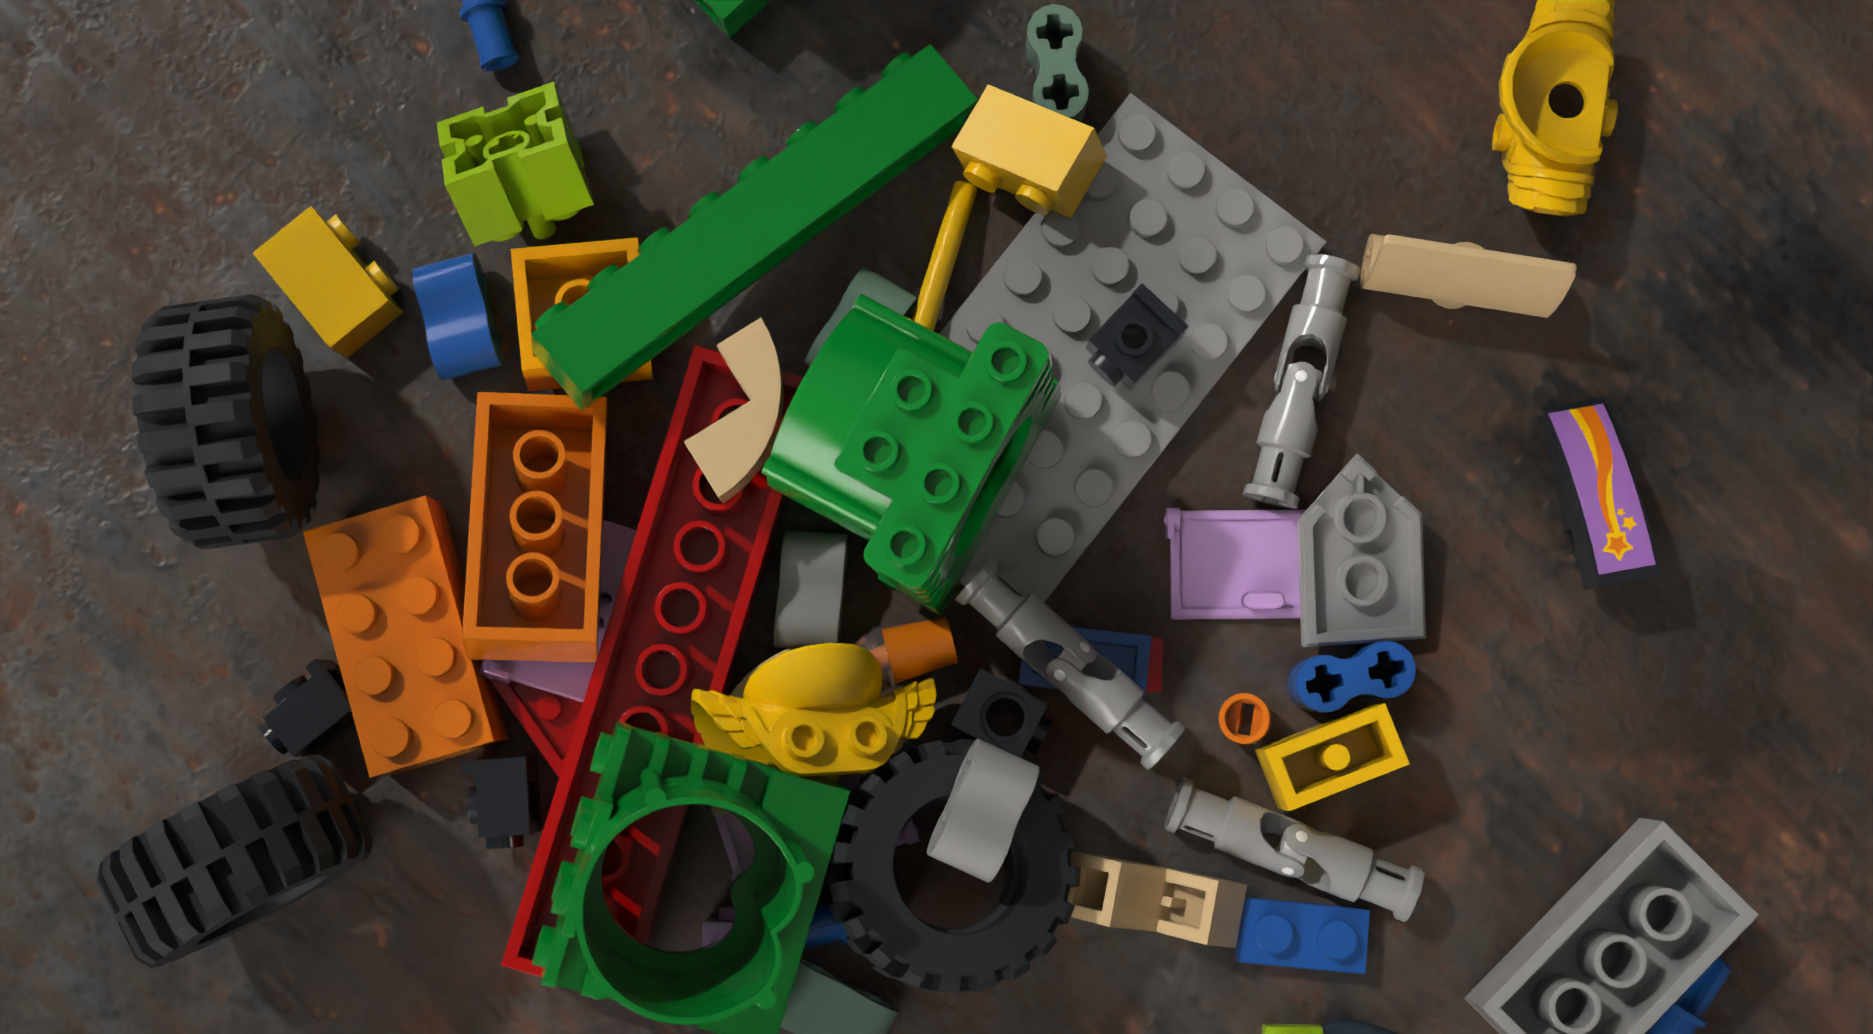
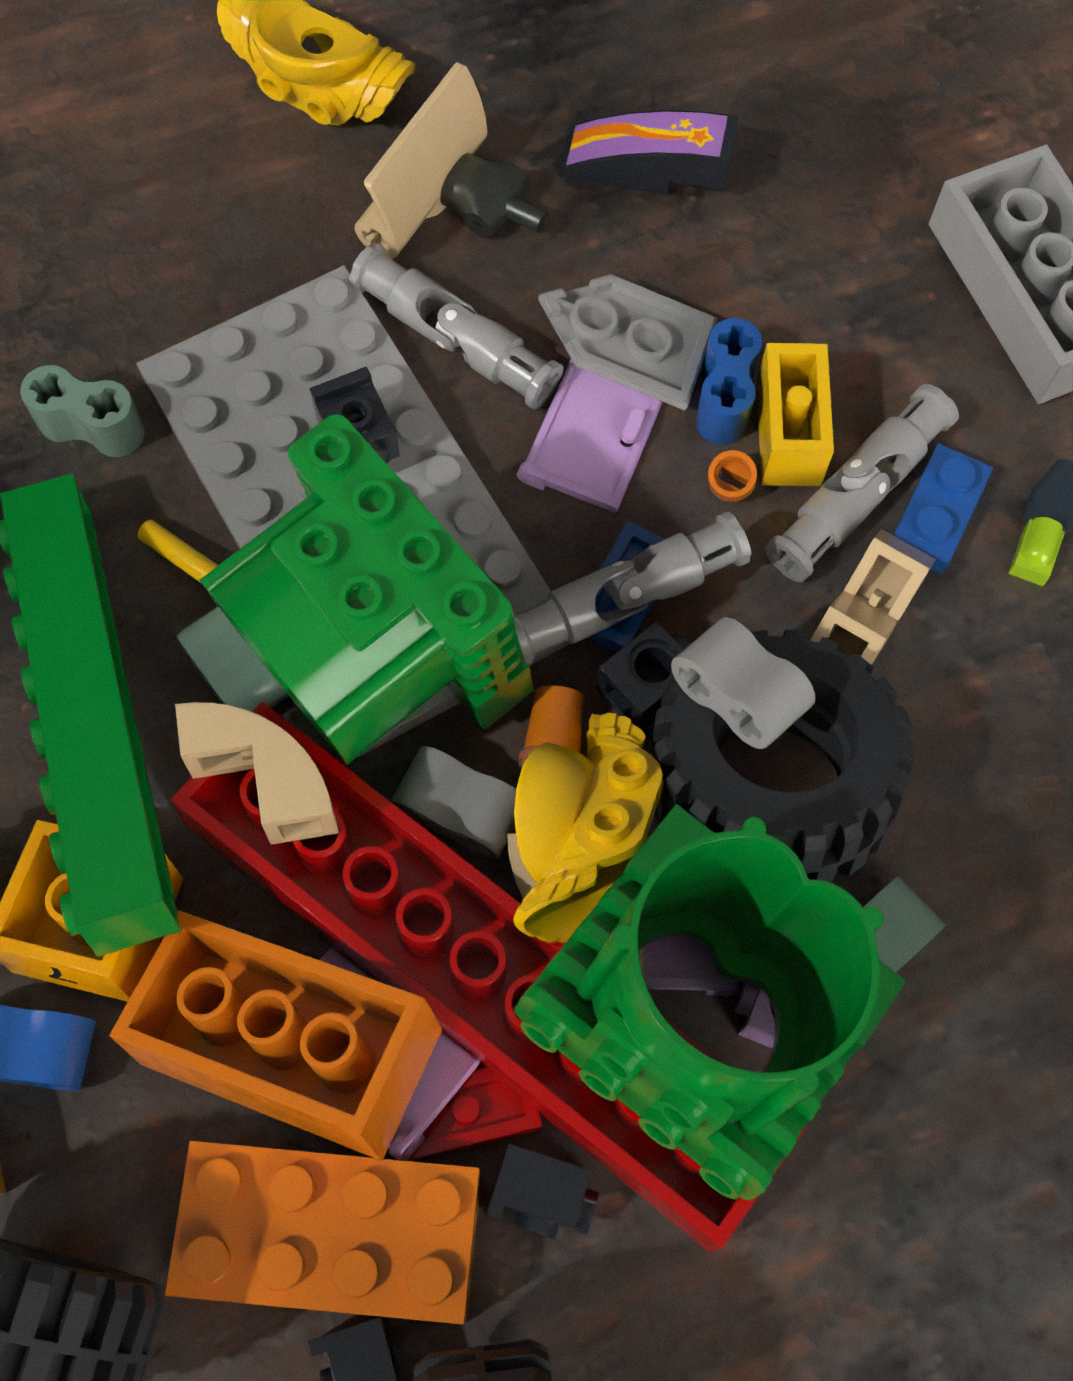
camera: 75 degrees left, 15 degrees down
yellow brick [951,85,1107,219] -> none
none -> pearl dark grey piece [440,153,549,238]

